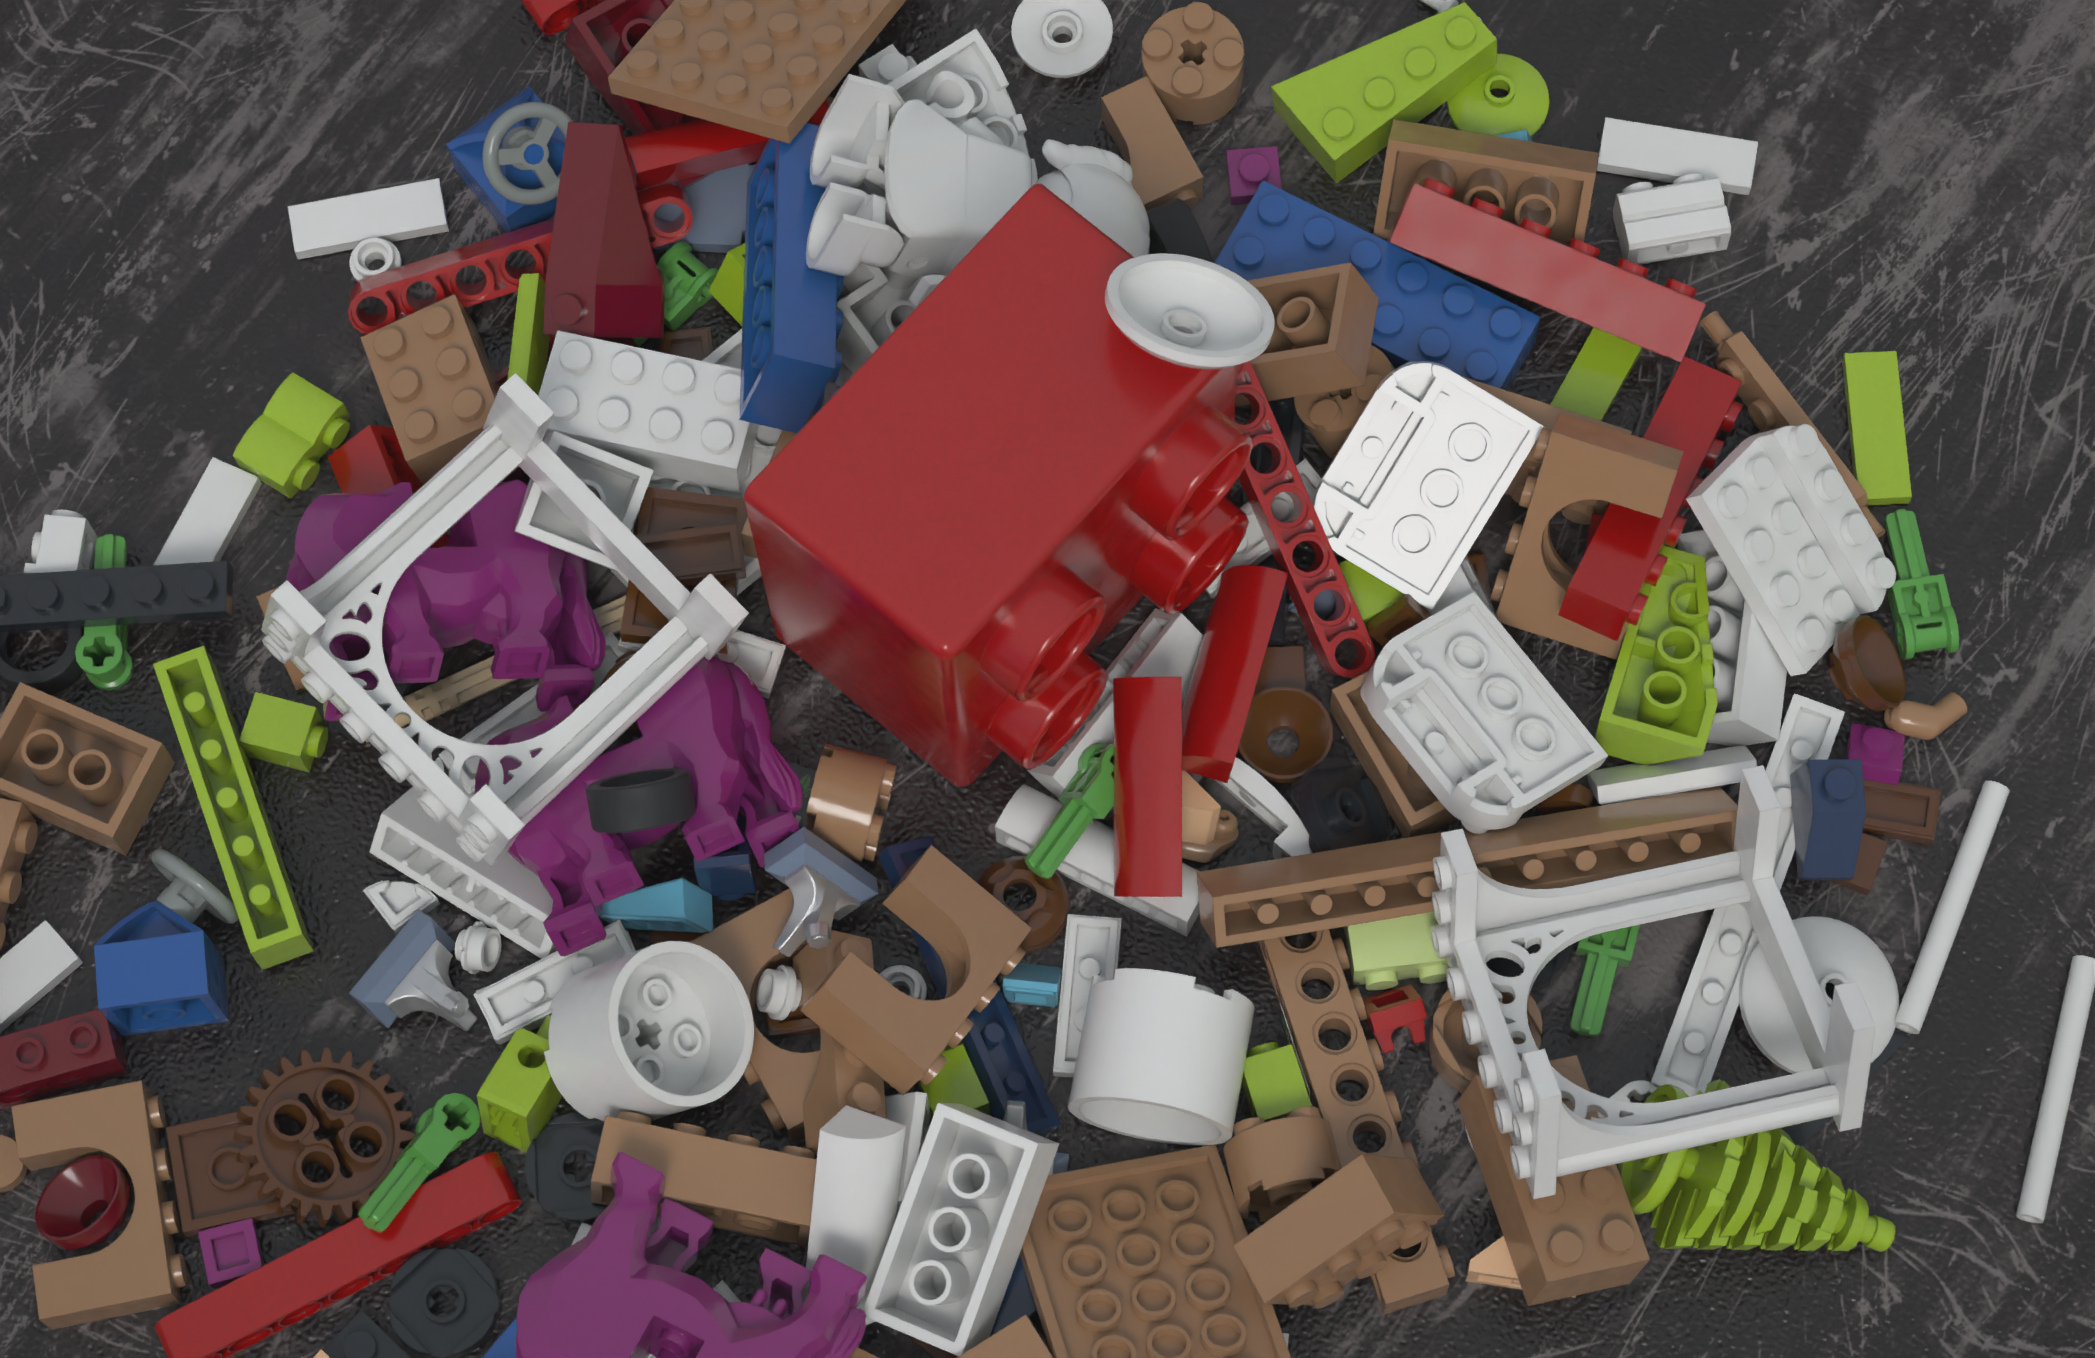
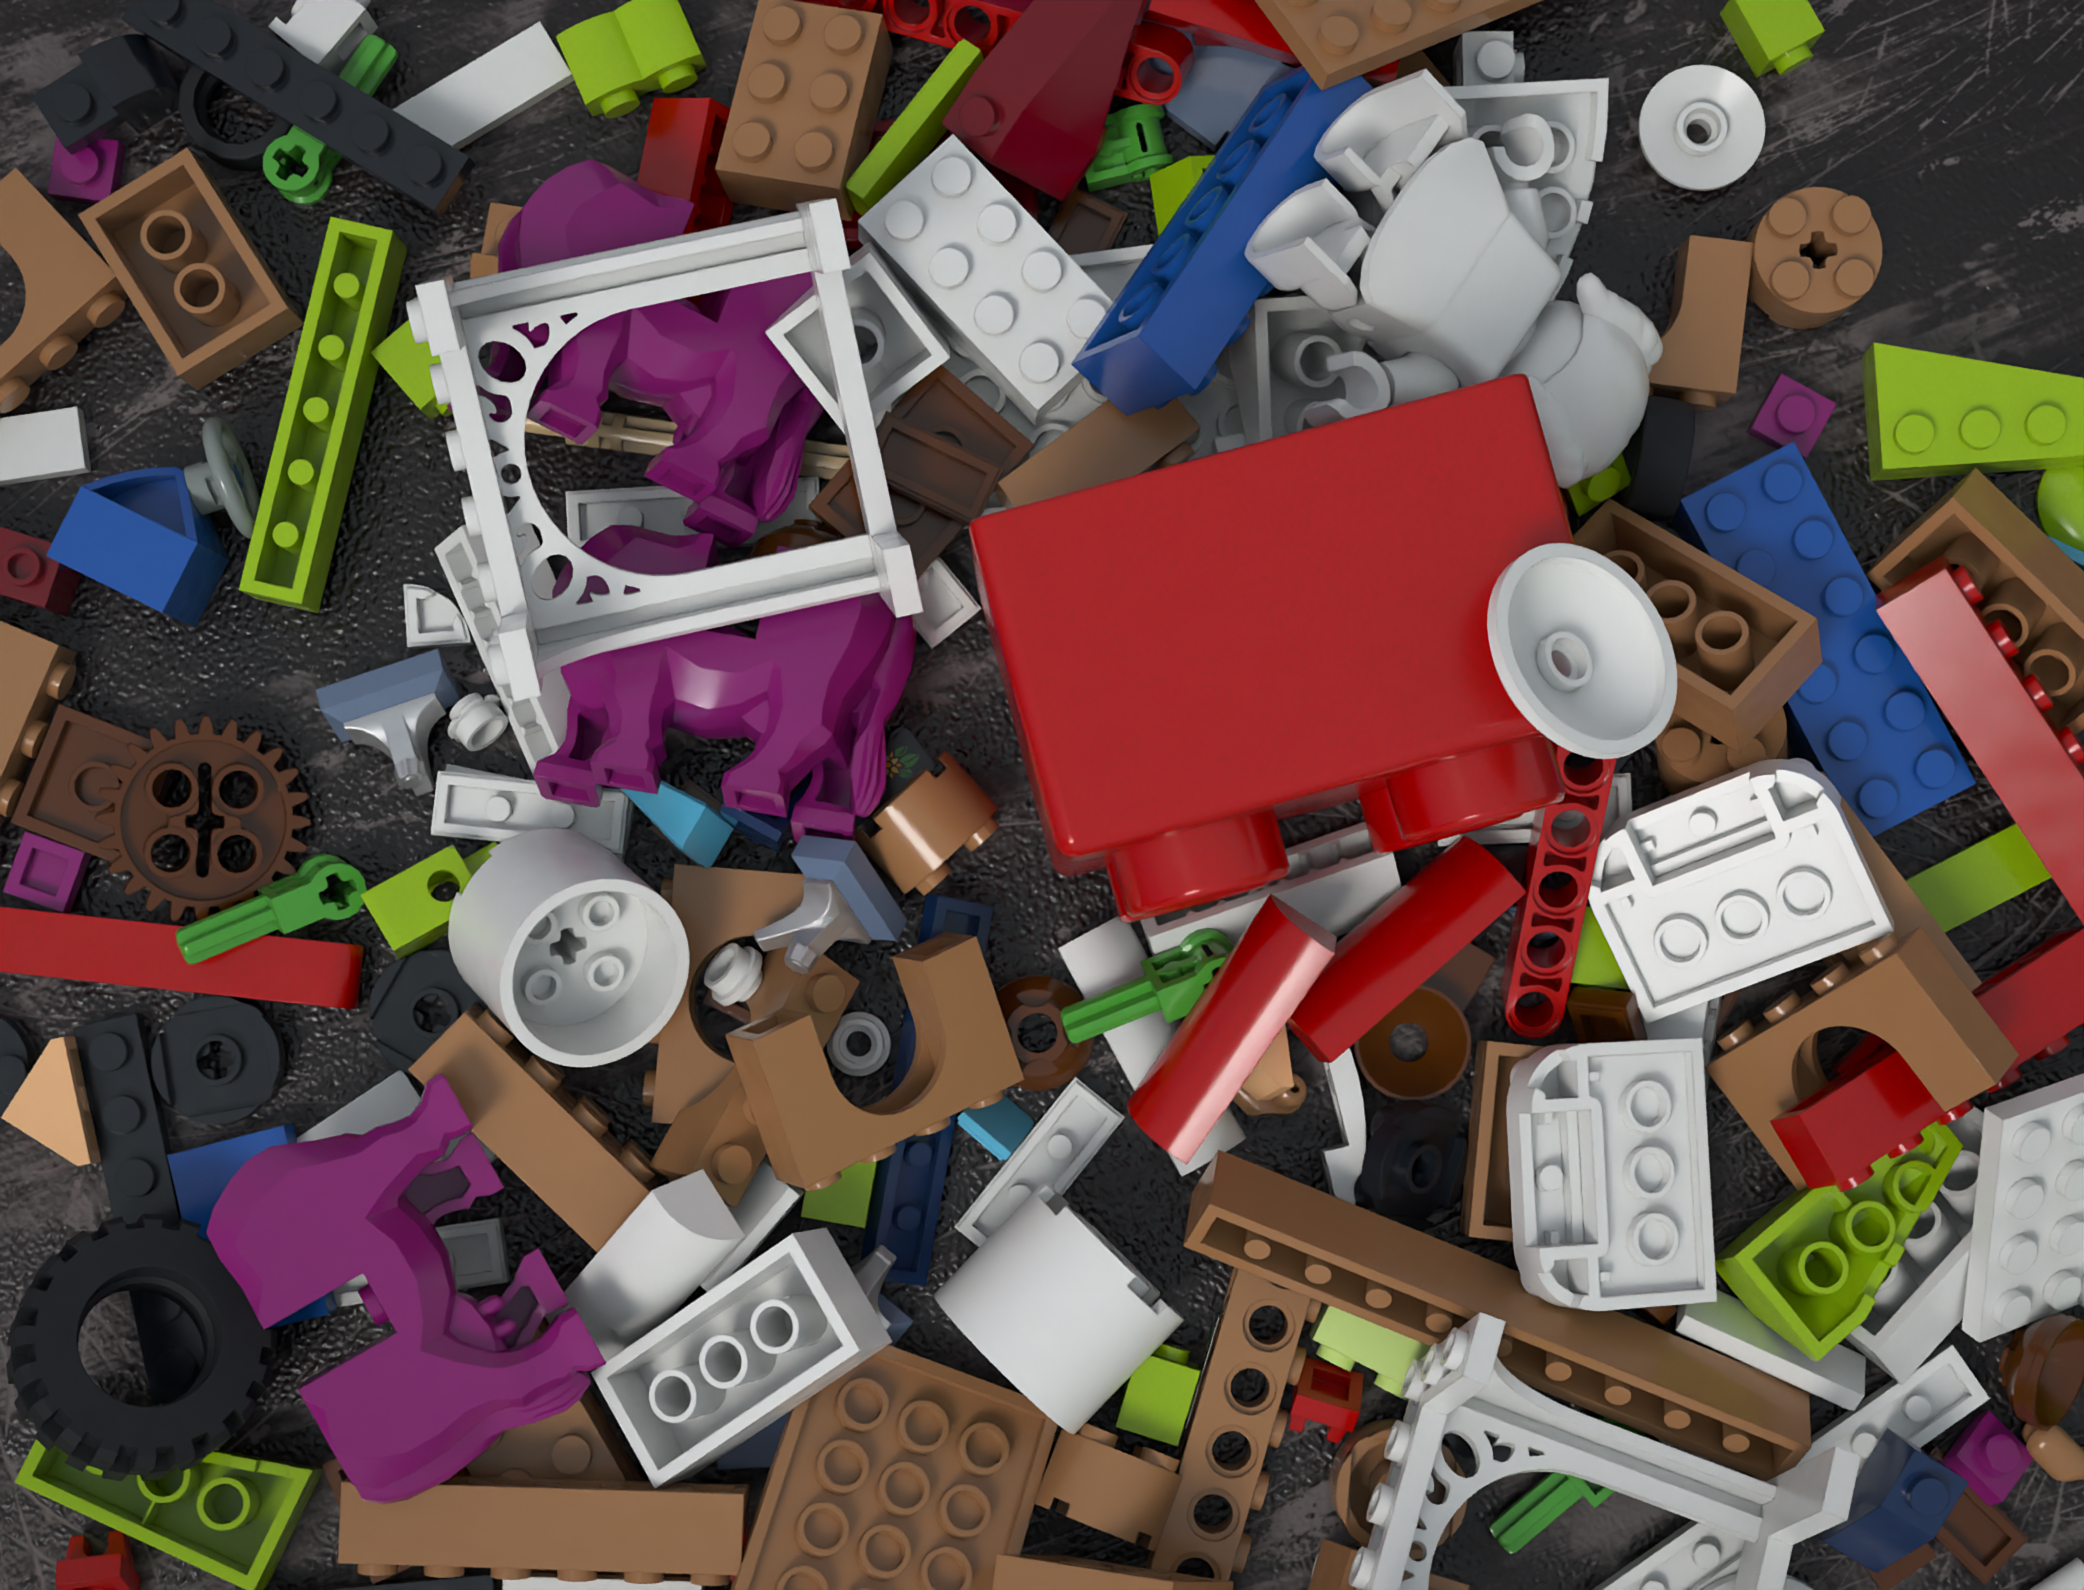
camera: 30 degrees right, 15 degrees up
black tyre [586,768,696,833] -> none

